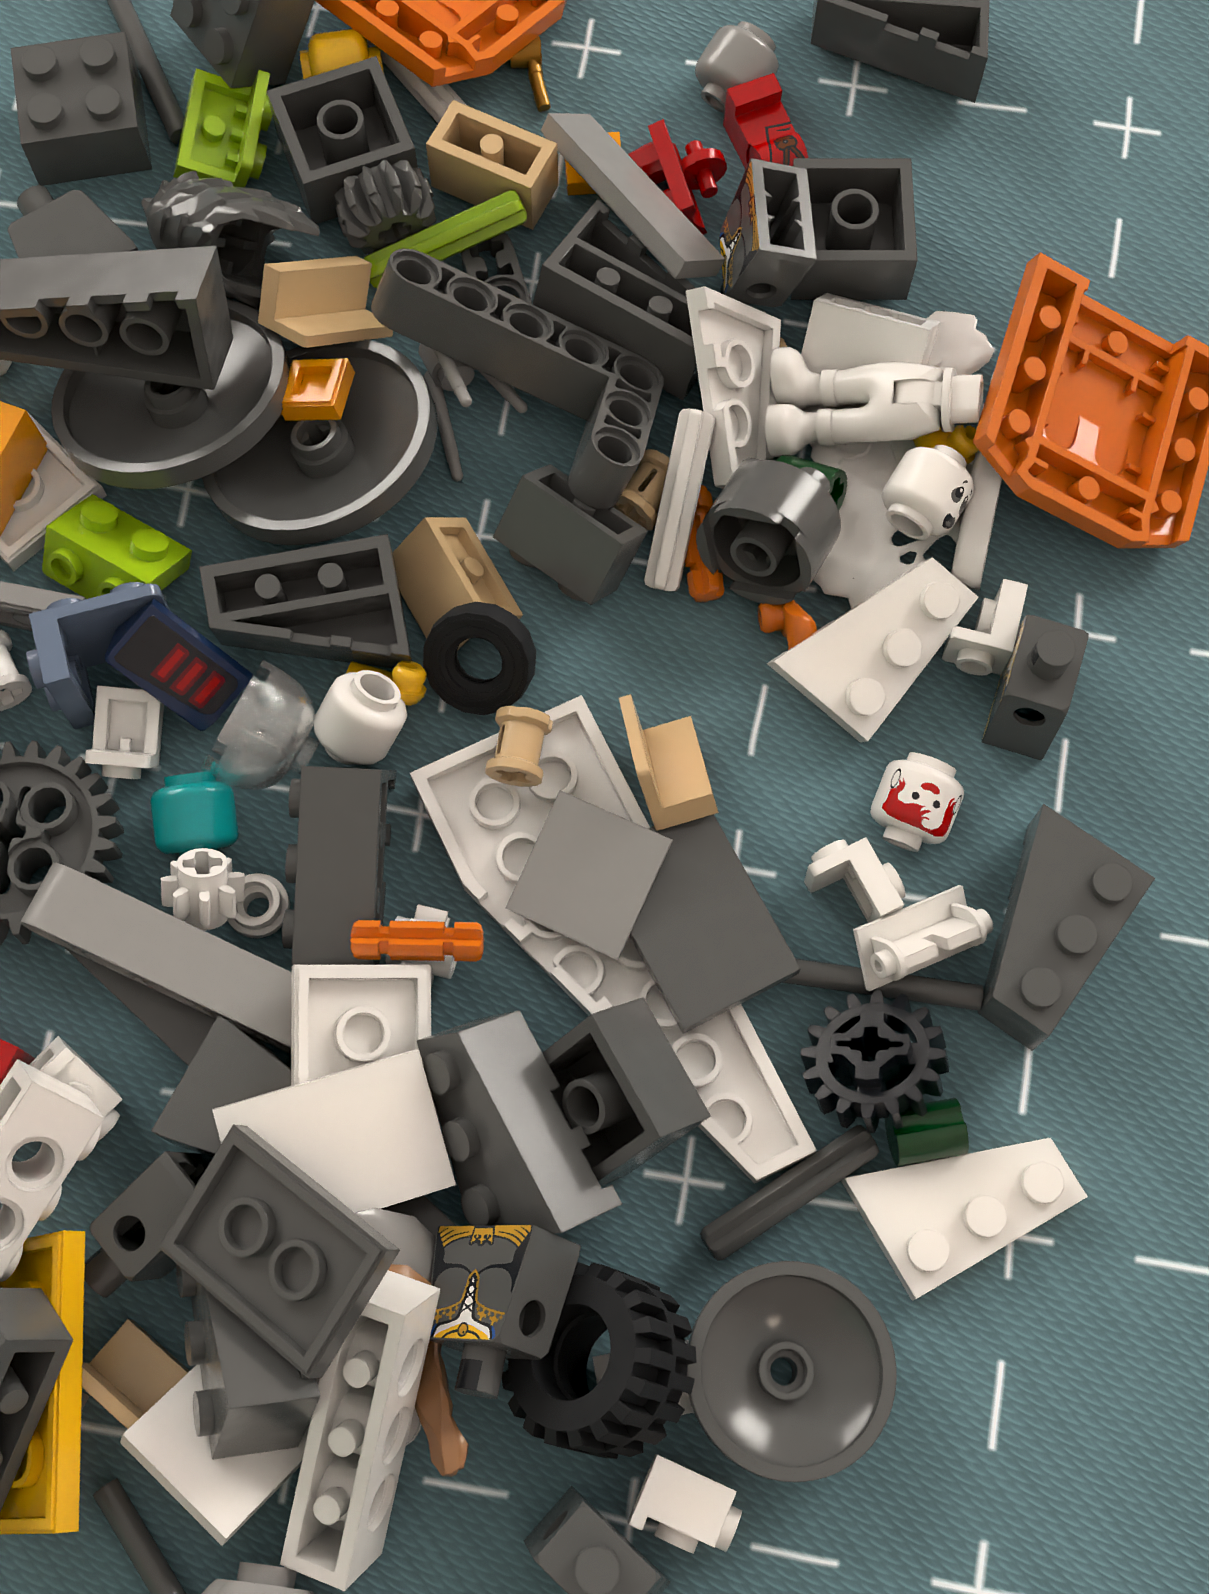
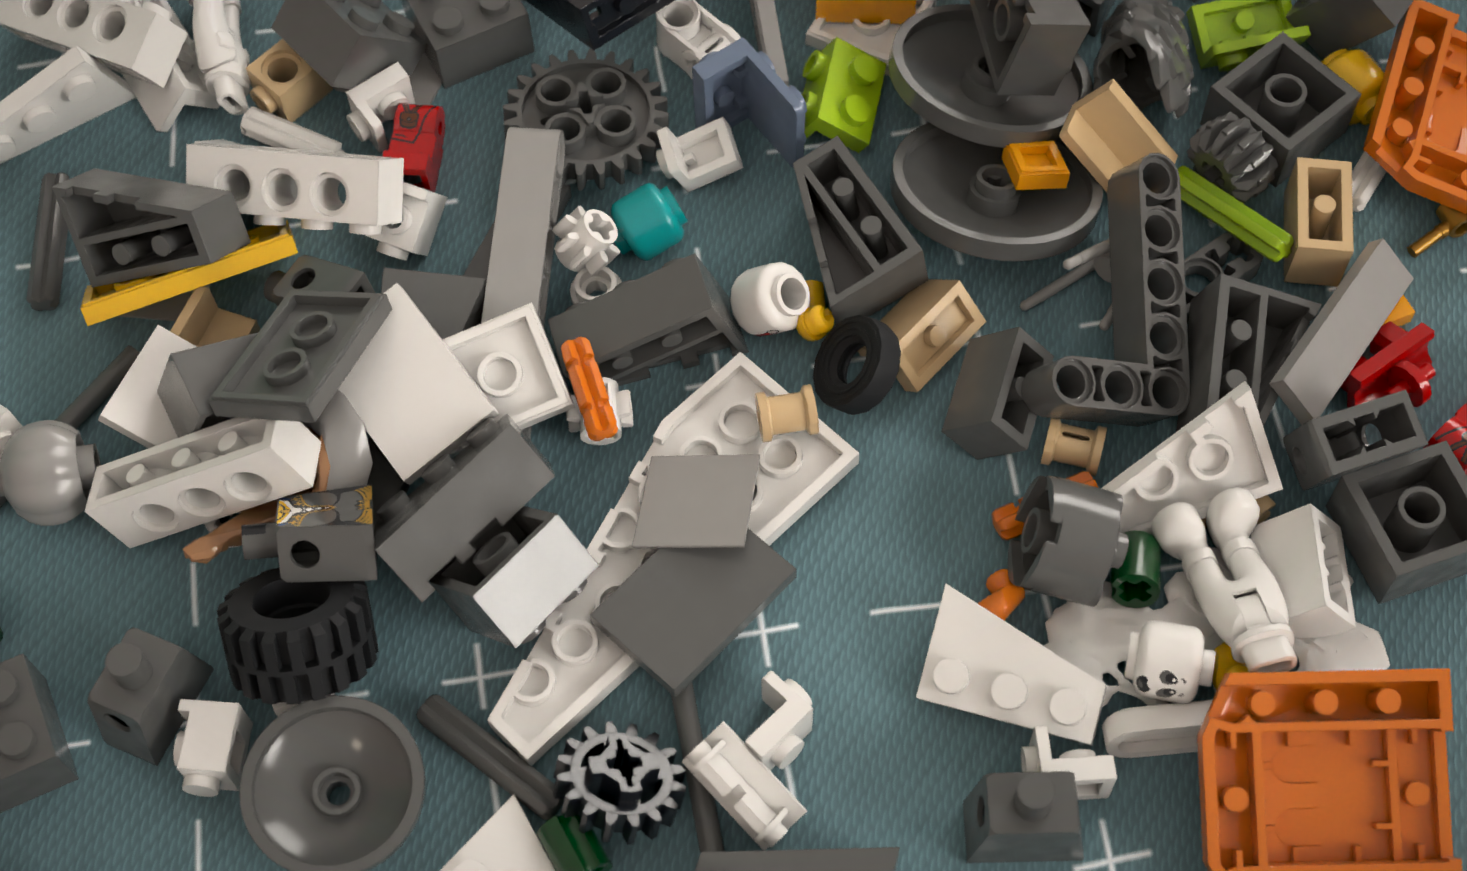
camera: 75 degrees right, 10 degrees down
slope [105,598,253,731] -> none
clear cylinder [200,659,320,790] -> none
tan panel [619,694,719,831] -> none
white axle [644,408,715,592] -> none
white head [870,752,964,852] -> none

